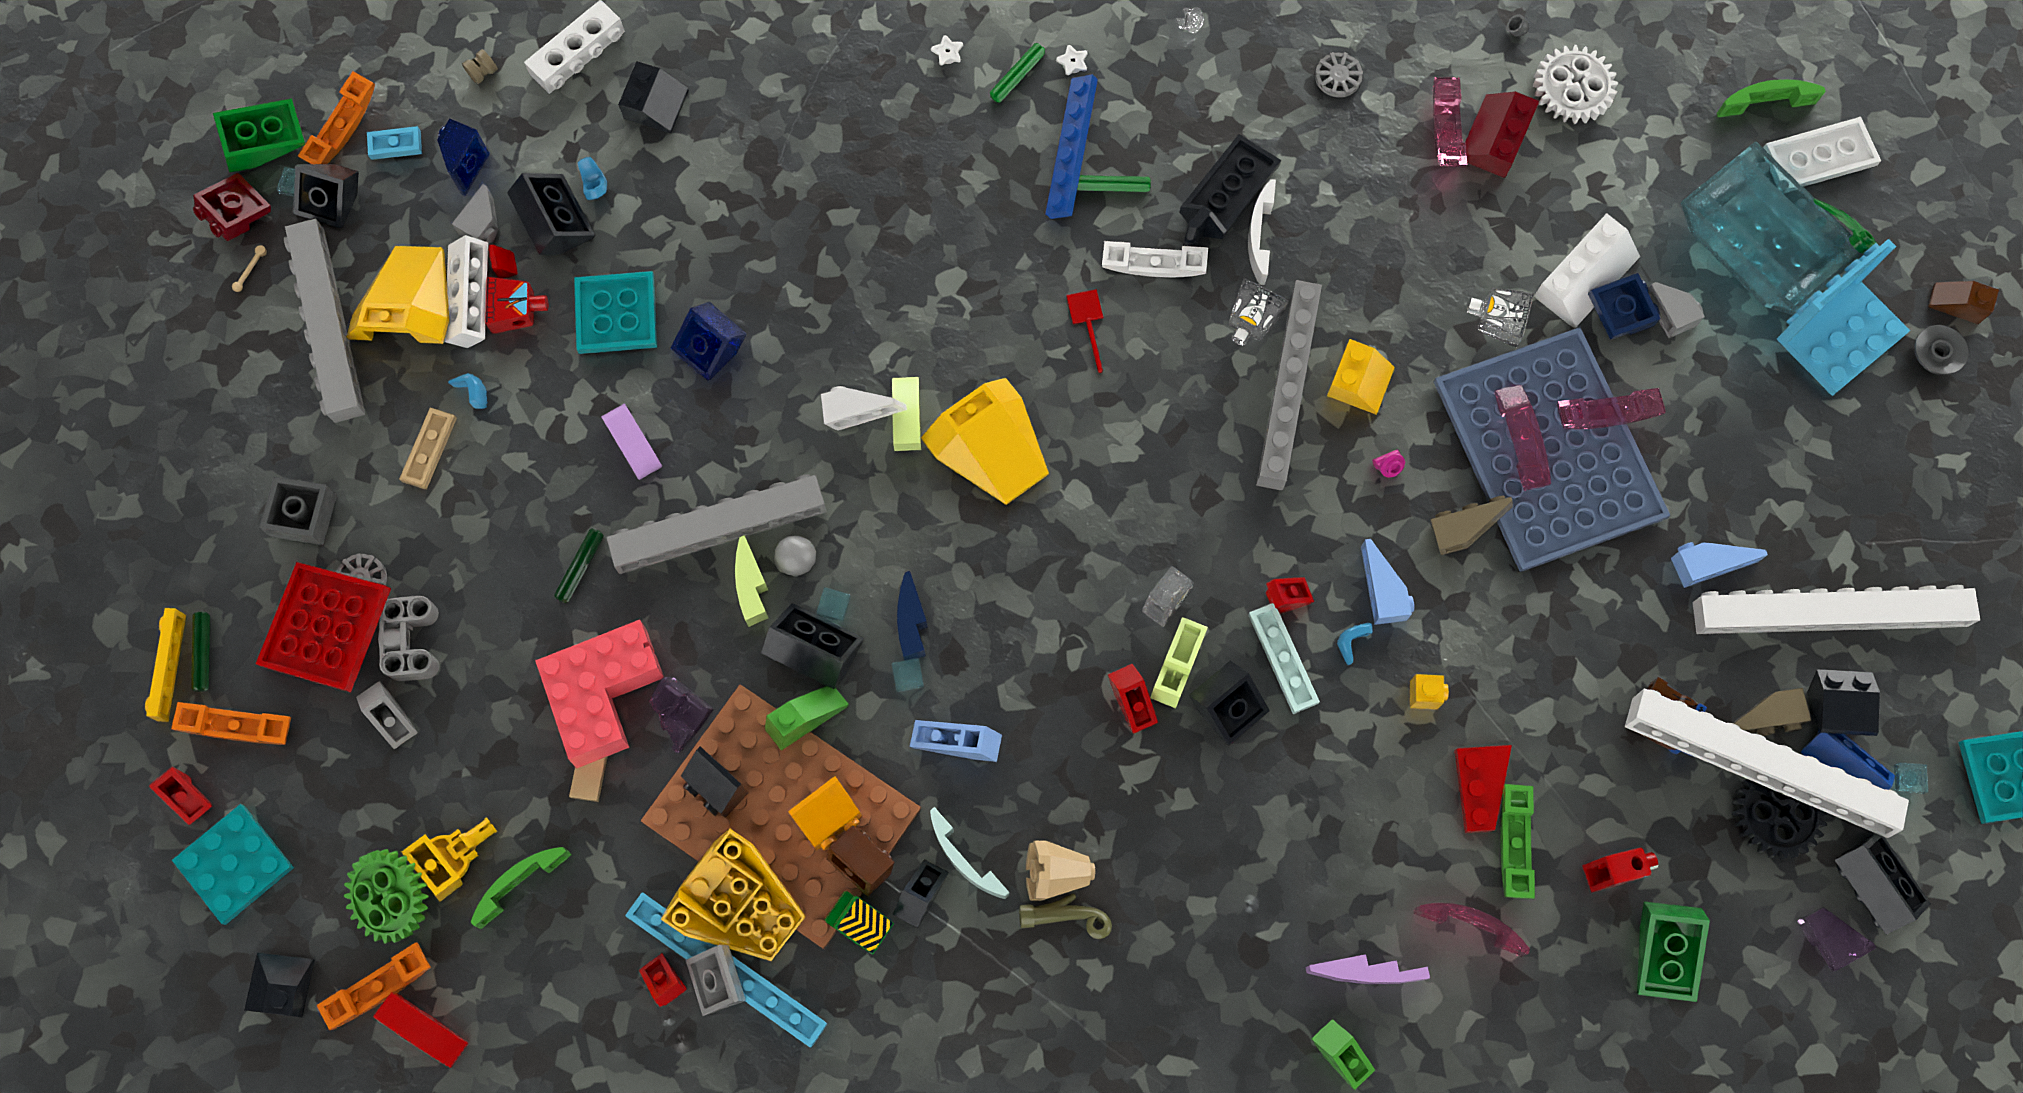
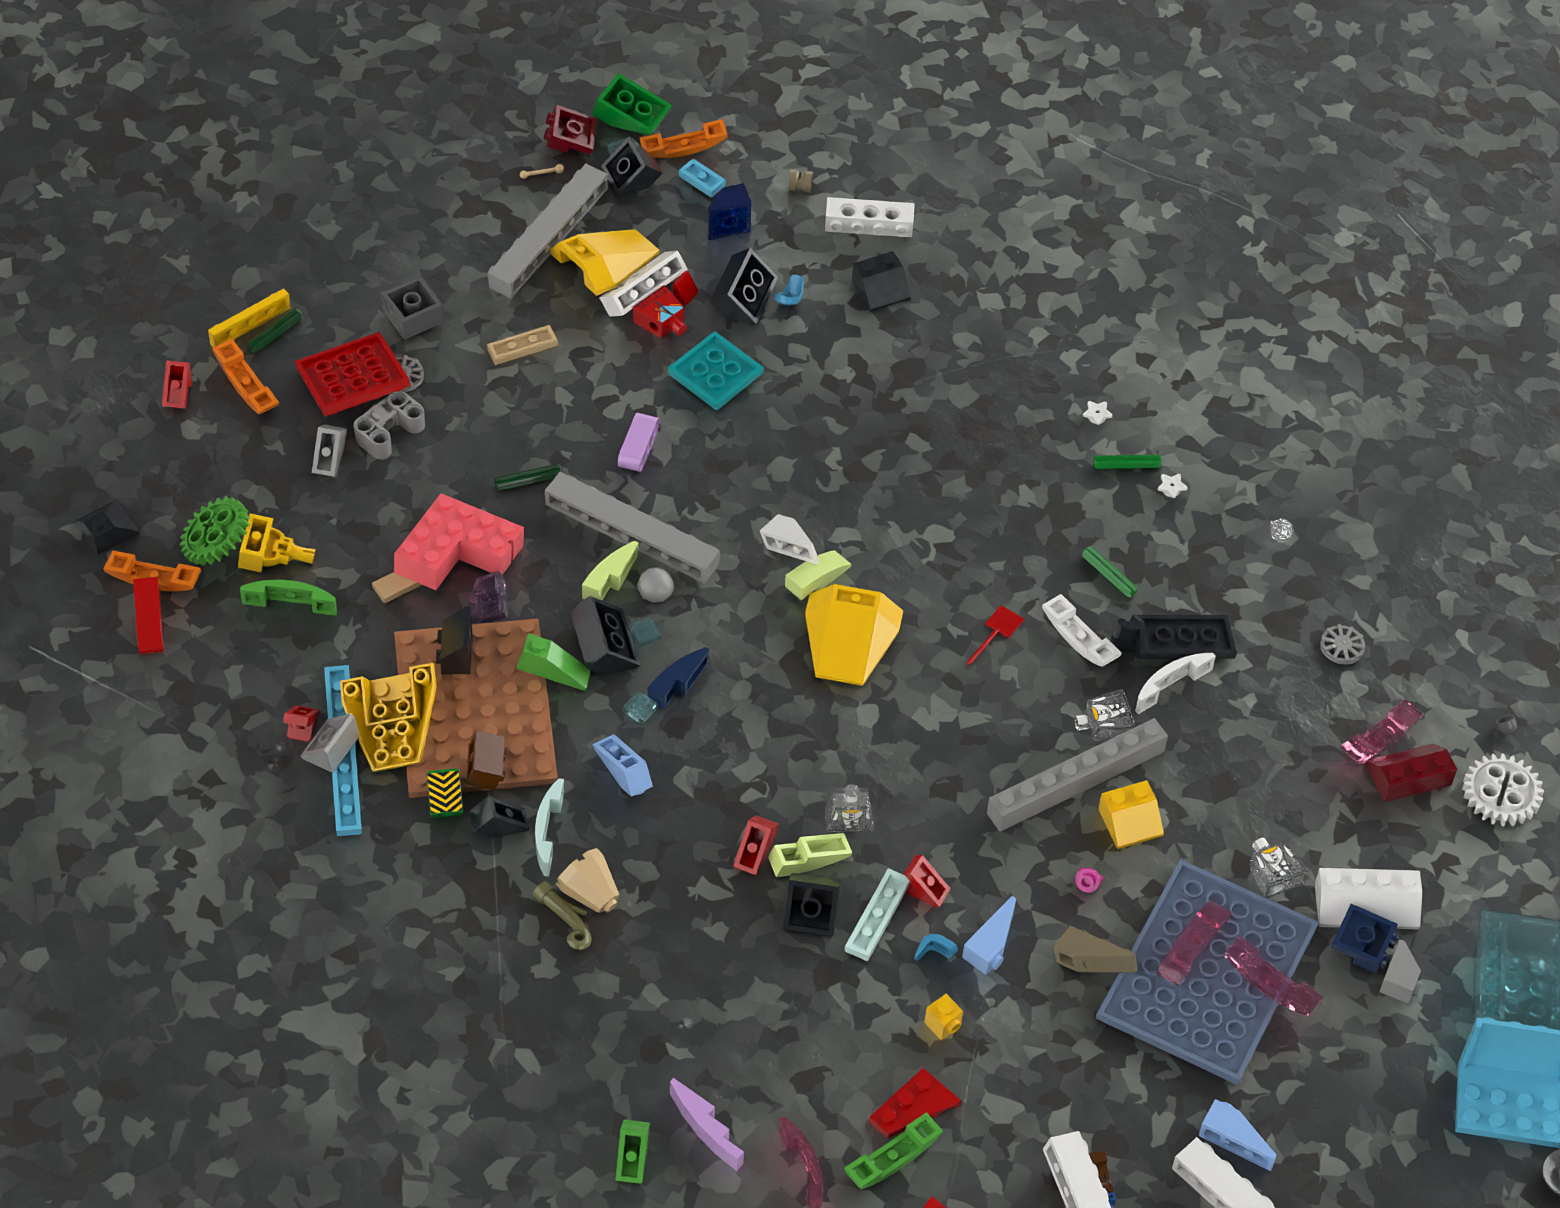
camera: 45 degrees right, 20 degrees down
teal plate [172,804,294,925] -> none
dark azure hair [448,373,488,409] -> none
light grey slope [452,184,499,244] -> none
clear blue slope [671,301,747,381] -> none
light orange slope [788,776,862,851] -> none
blue plate [1046,74,1098,219] -> none

